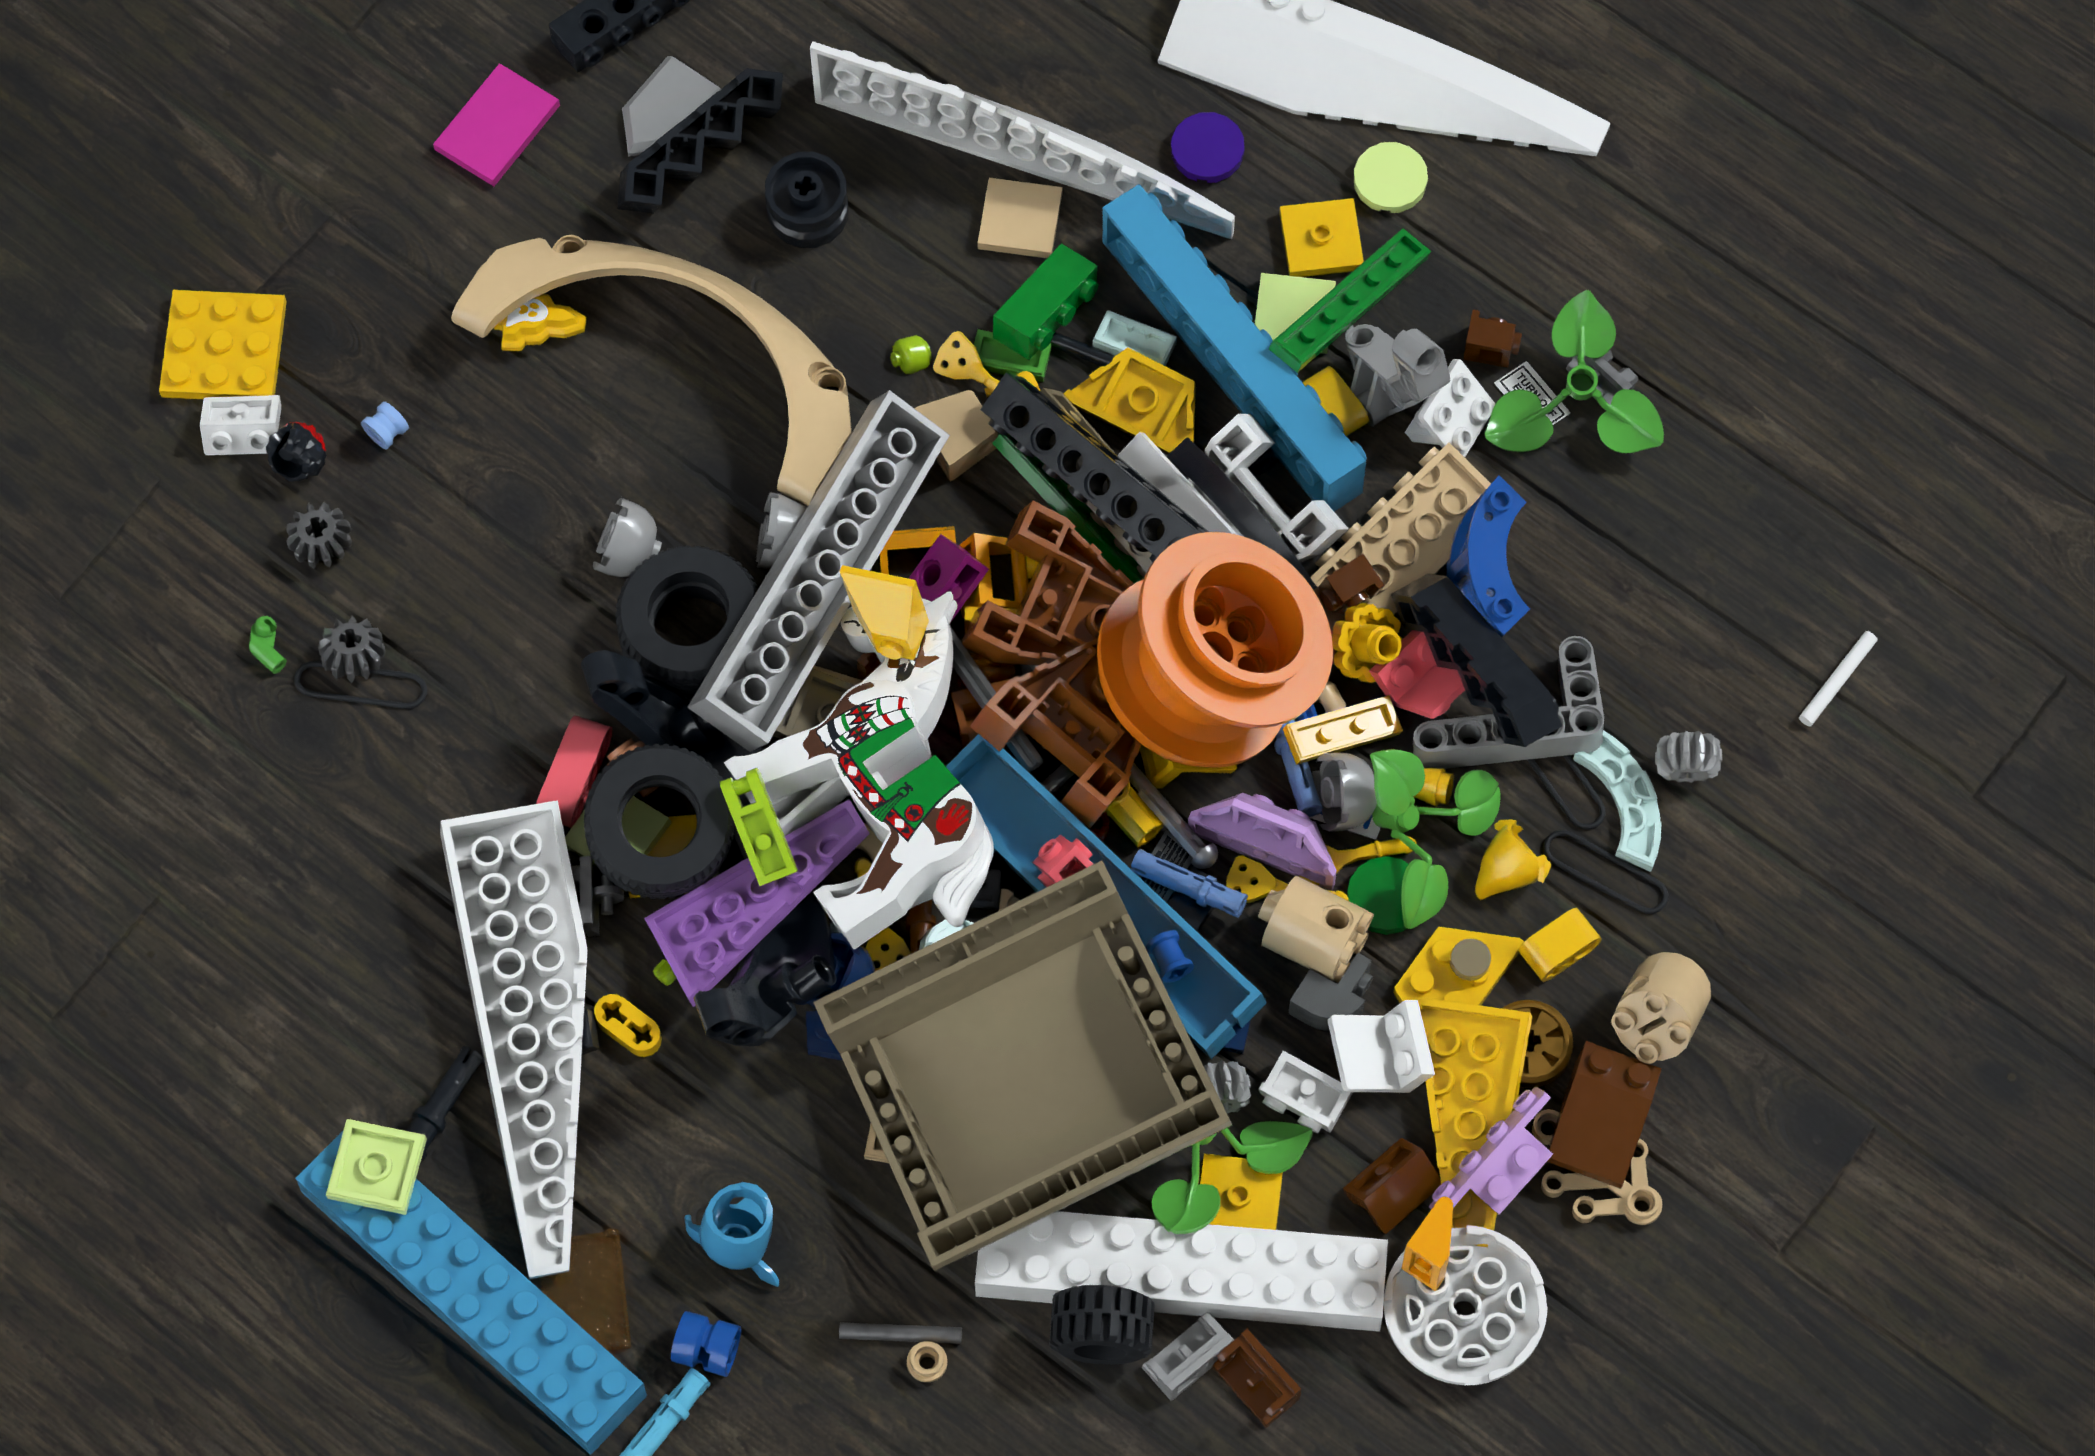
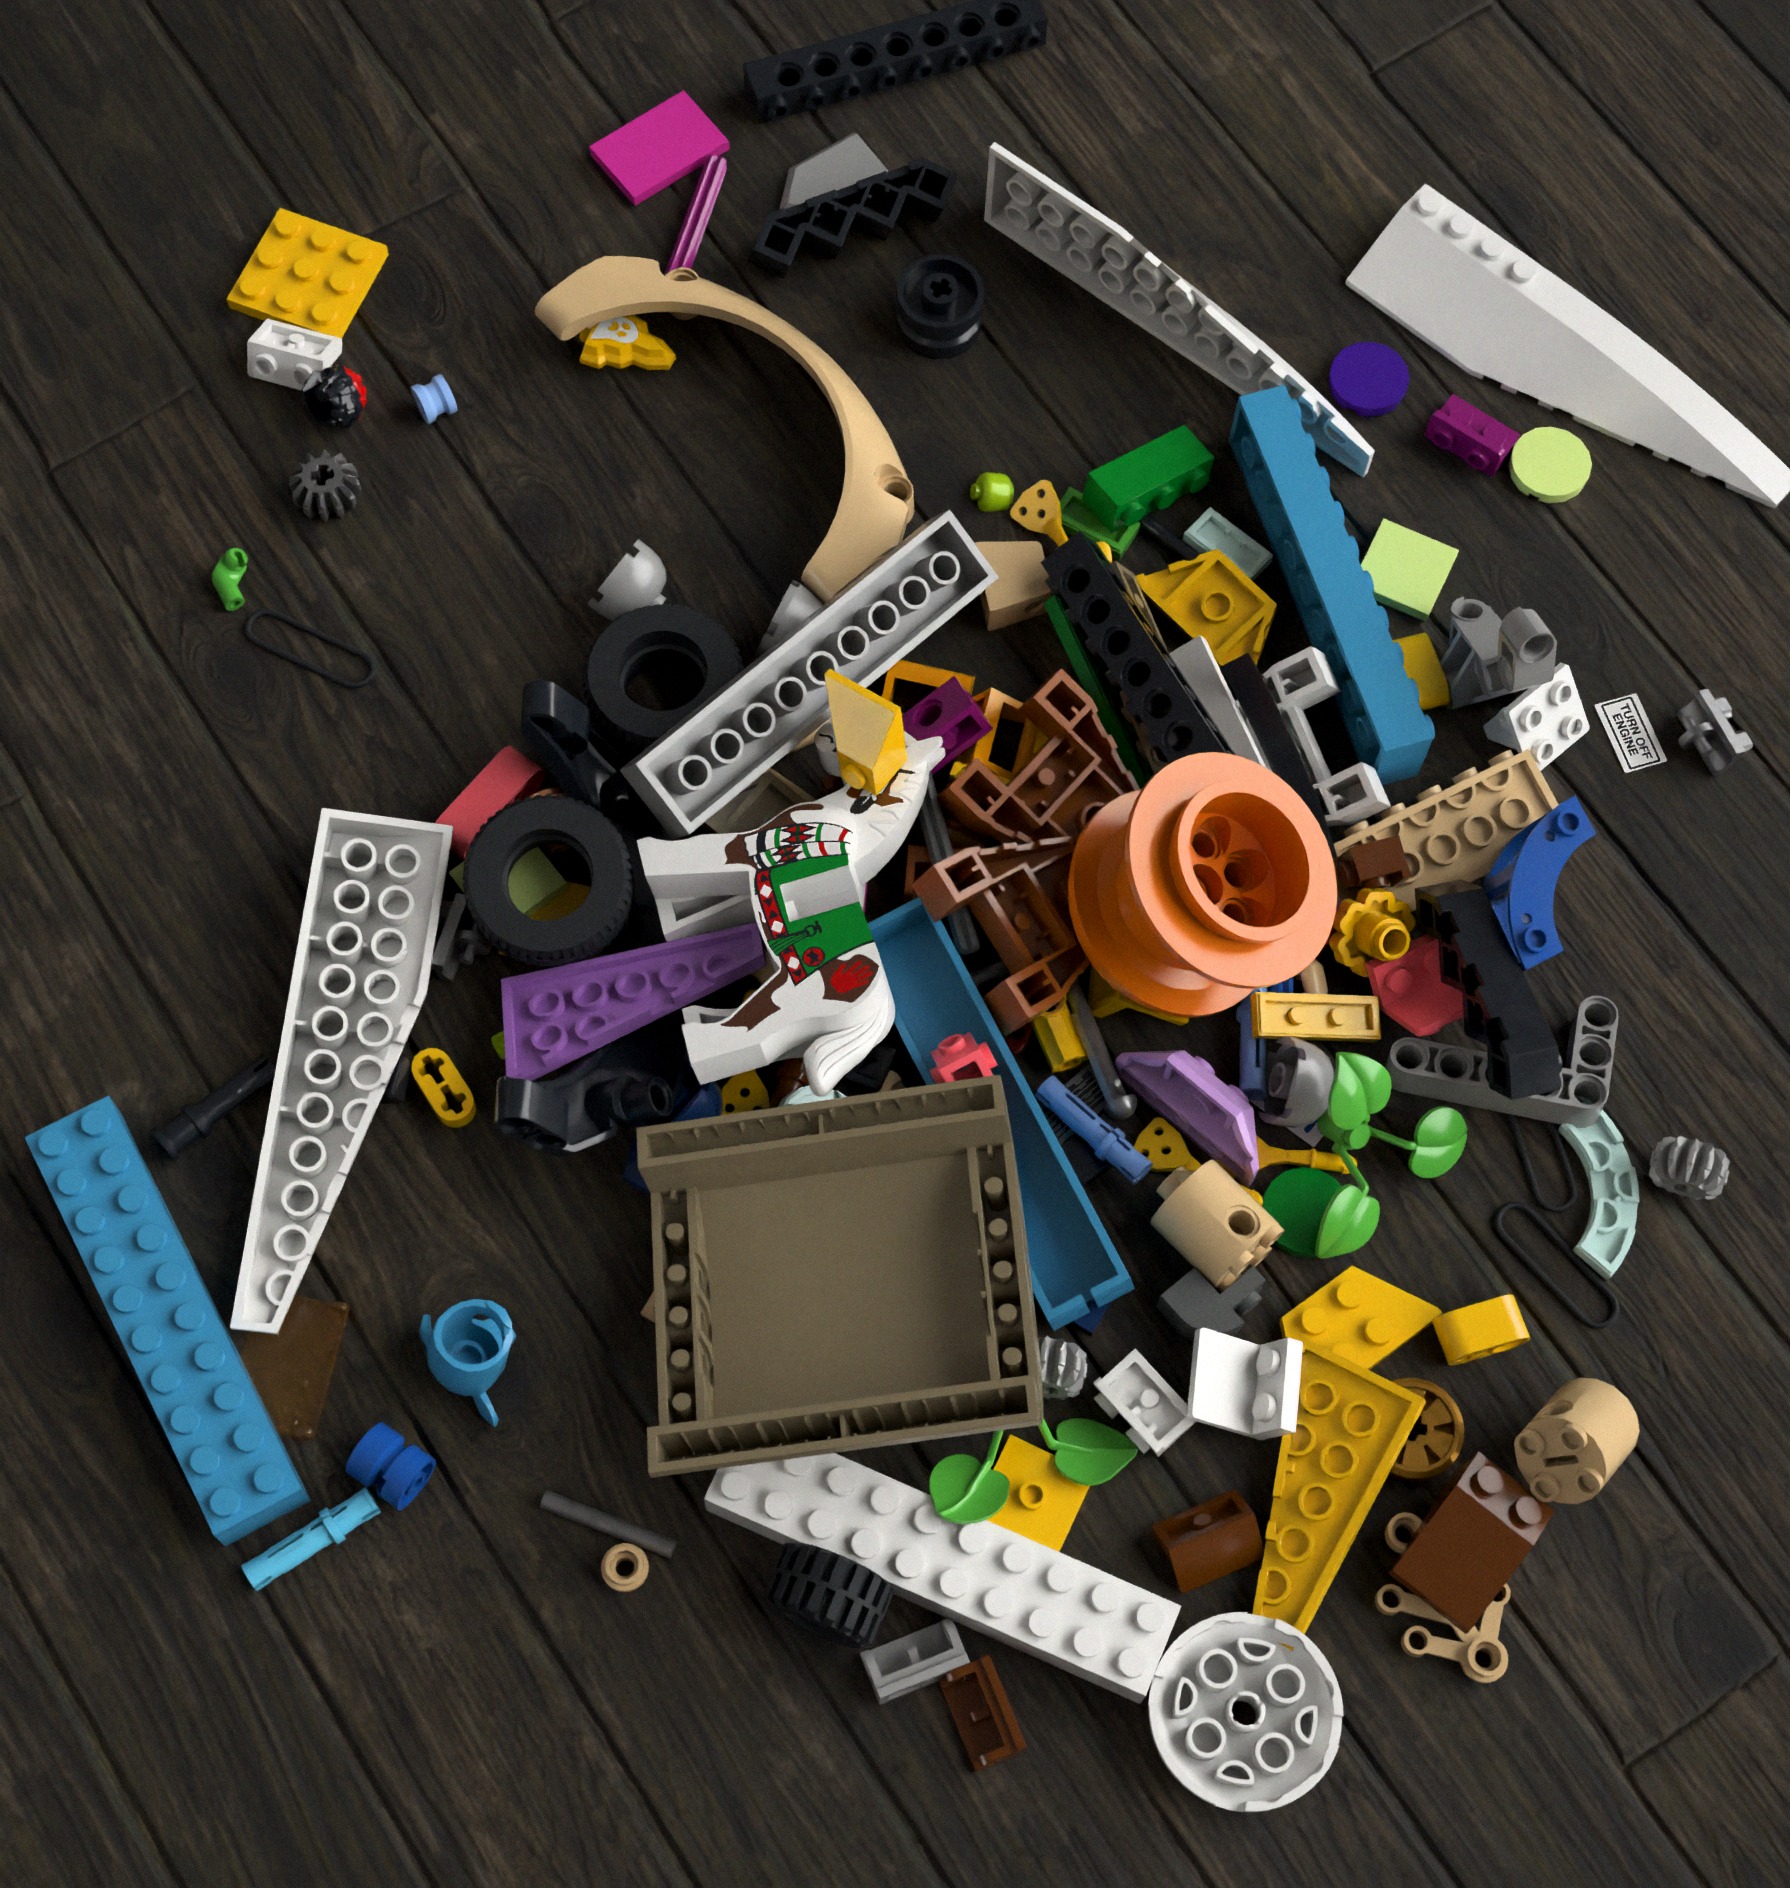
camera: 15 degrees right, 0 degrees up
flat silver gear [318,616,385,683] -> none
yellowish green tile [326,1119,427,1215] -> none
lime plate [720,768,798,886] -> none
tan tile [978,178,1063,258] -> none
blue bush [1145,930,1194,983] -> none
green tile [1269,228,1431,373] -> none
yellow plate [1279,198,1364,277] -> none
light orange tile [1401,1197,1453,1291] -> none
yellow cone [1413,768,1454,807] -> none
lavender bracket [1429,1087,1553,1215] -> none
dark tan tile [1450,939,1491,981] -> none
reddish brown brick [1463,310,1522,368] -> none
yellow hat [1475,819,1551,900] -> none
bright green plant [1484,290,1664,453] -> none
none -> magenta axle [664,154,727,276]
none -> magenta bracket [1424,394,1521,477]

